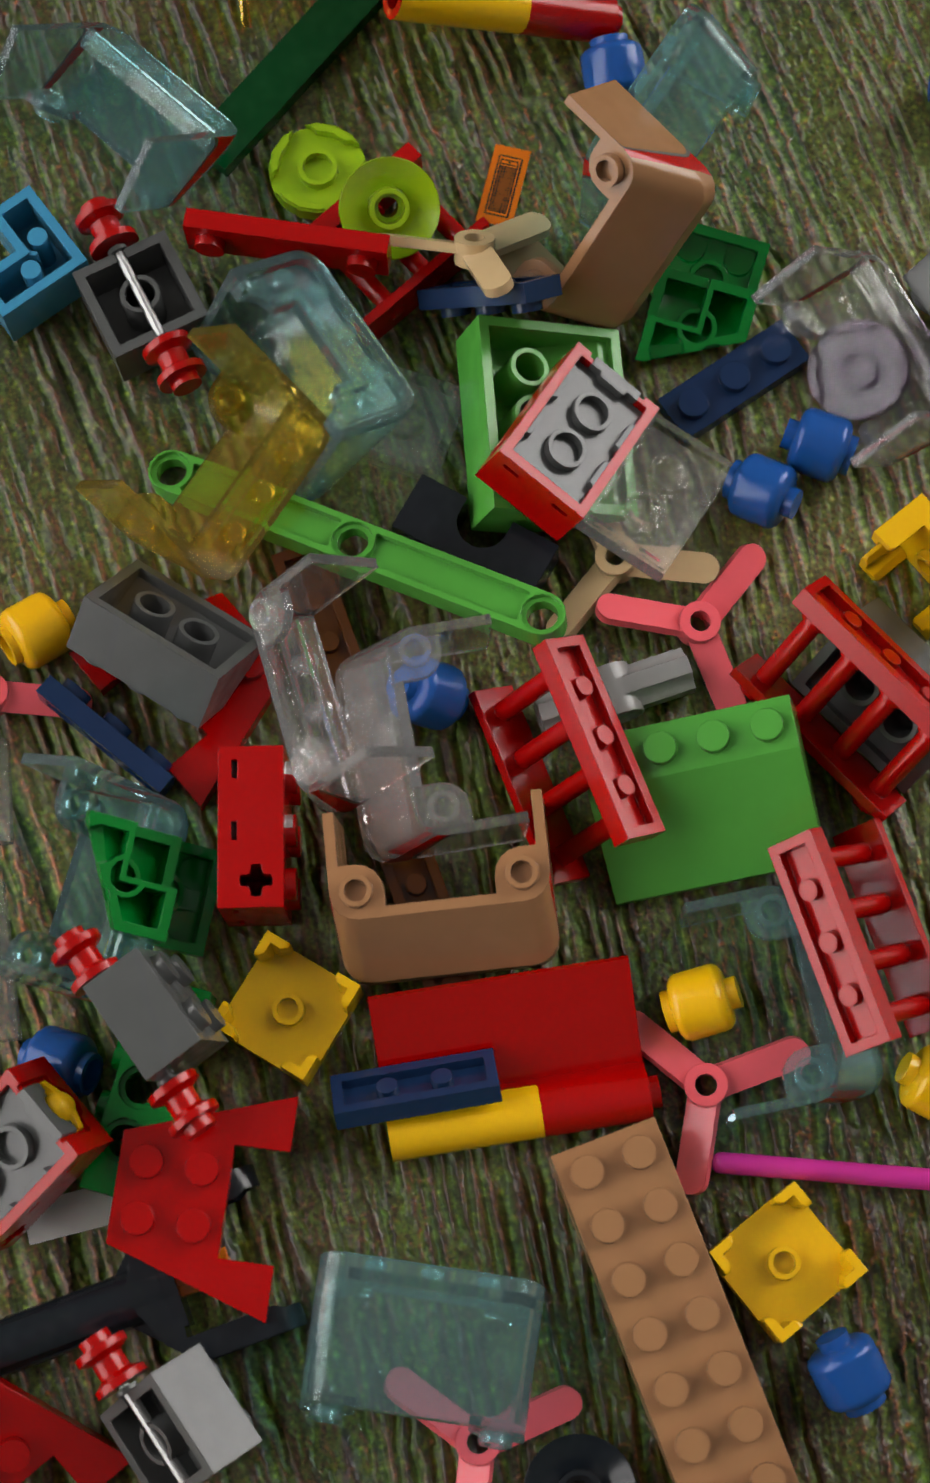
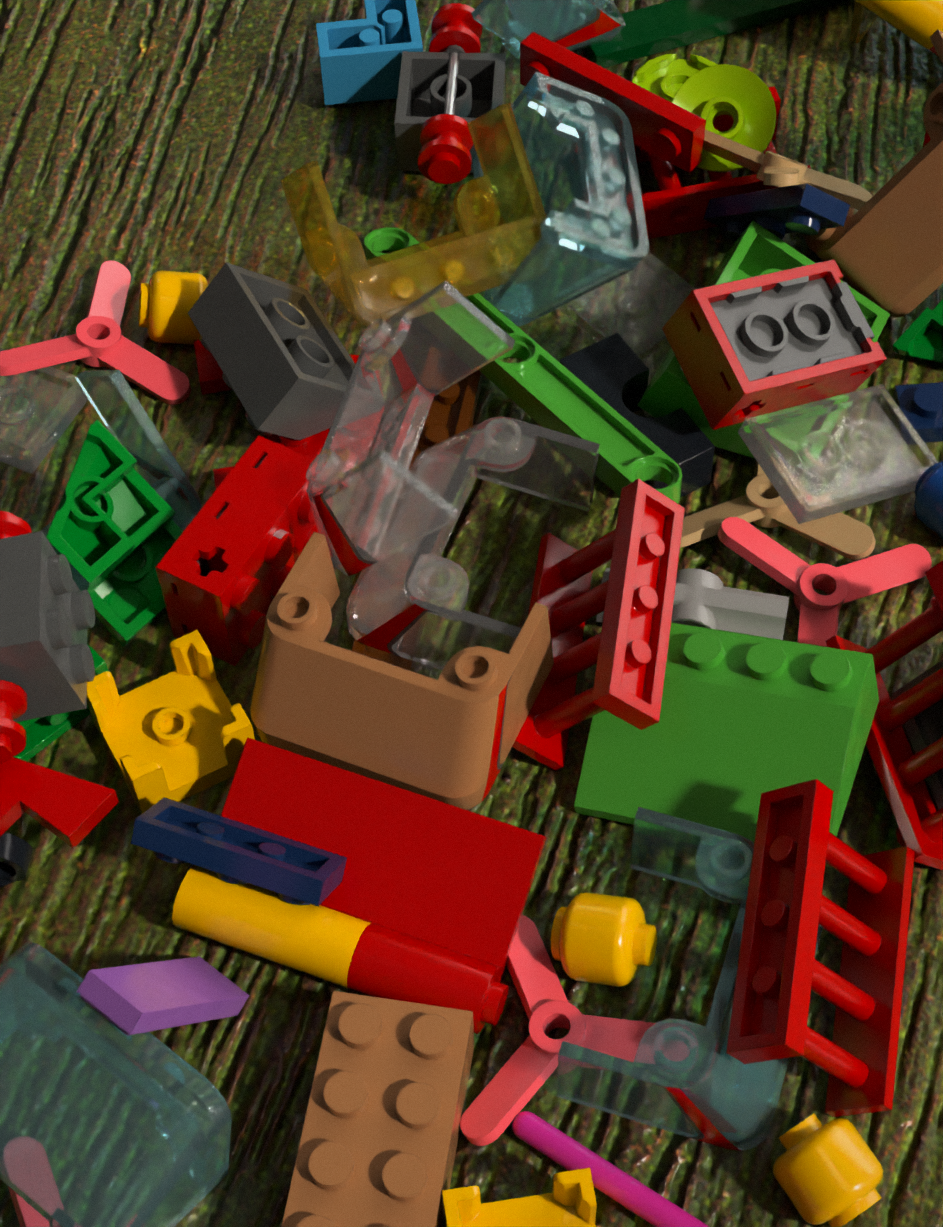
camera: 30 degrees right, 20 degrees down
dark blue plate [36,675,175,796] -> none
blue head [389,656,469,730] -> none
sticker [475,144,531,225] -> none
none -> medium lavender tile [76,956,250,1036]

